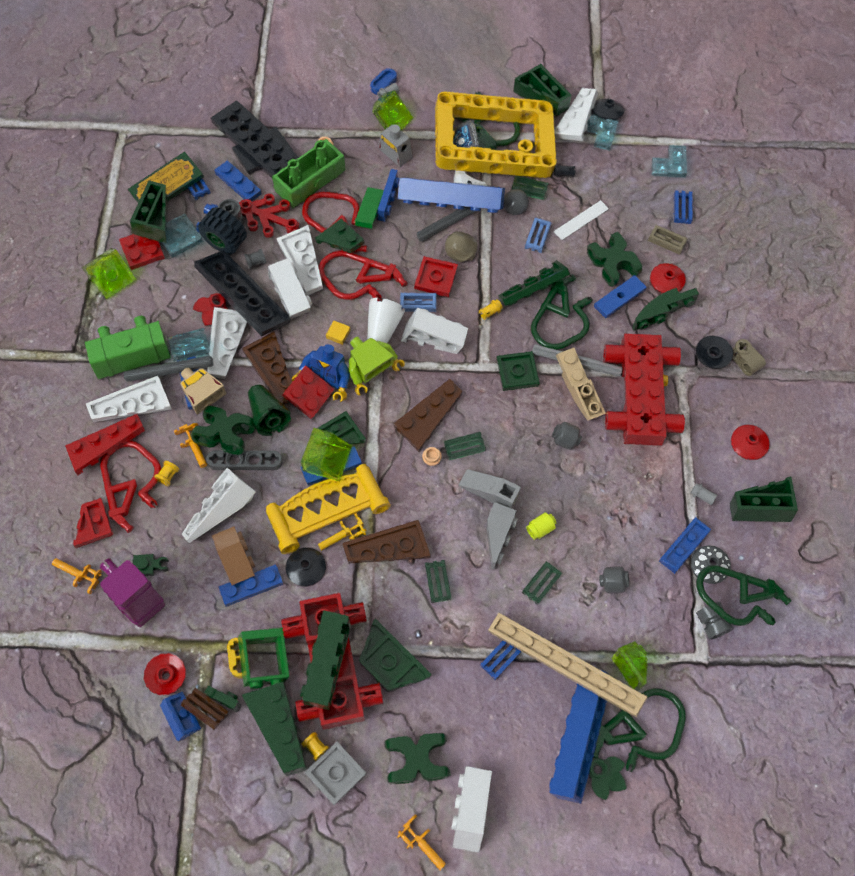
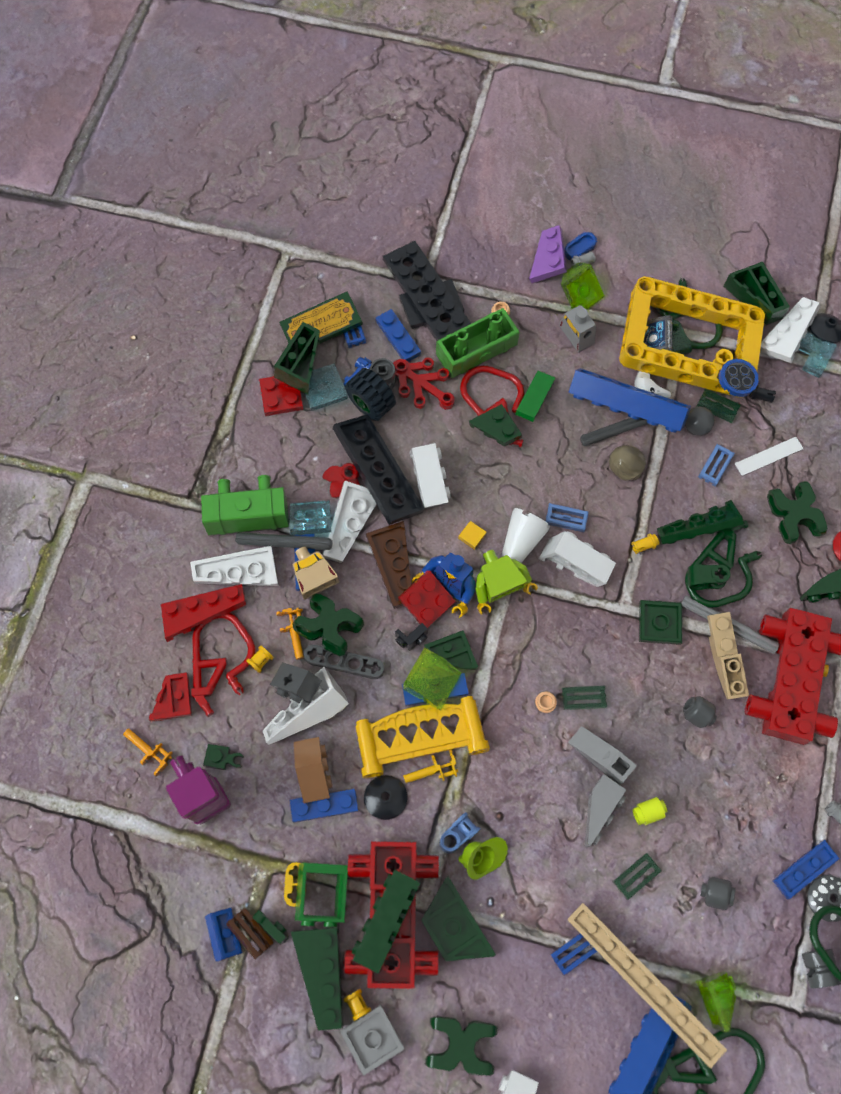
camera: 15 degrees right, 5 degrees up
clear neon green slope [81,248,137,299] -> none
red dish [144,653,186,696] -> none
dark grey bush [244,249,267,269] -> none
dark green cone [248,384,291,436] -> none
white wing [277,225,323,295] -> none
red piece [318,250,408,301] -> none
reddish brown wing [342,520,431,564] -> none
blue plate [378,169,399,222] -> none
reddish brown wing [394,379,462,452] -> none
red plate [414,256,458,297] -> none
clear green tile [425,560,451,603] -> none
blue tile [594,275,647,319] -> none
none -> dark grey brick [270,662,322,703]
none -> black bracket [395,623,428,650]
none -> medium blue piece [439,812,481,854]
none -> lime piece [458,837,508,880]
none -> medium lavender wing [529,225,567,283]
none -> dark green piece [687,564,731,590]
none -> tile [719,359,759,397]

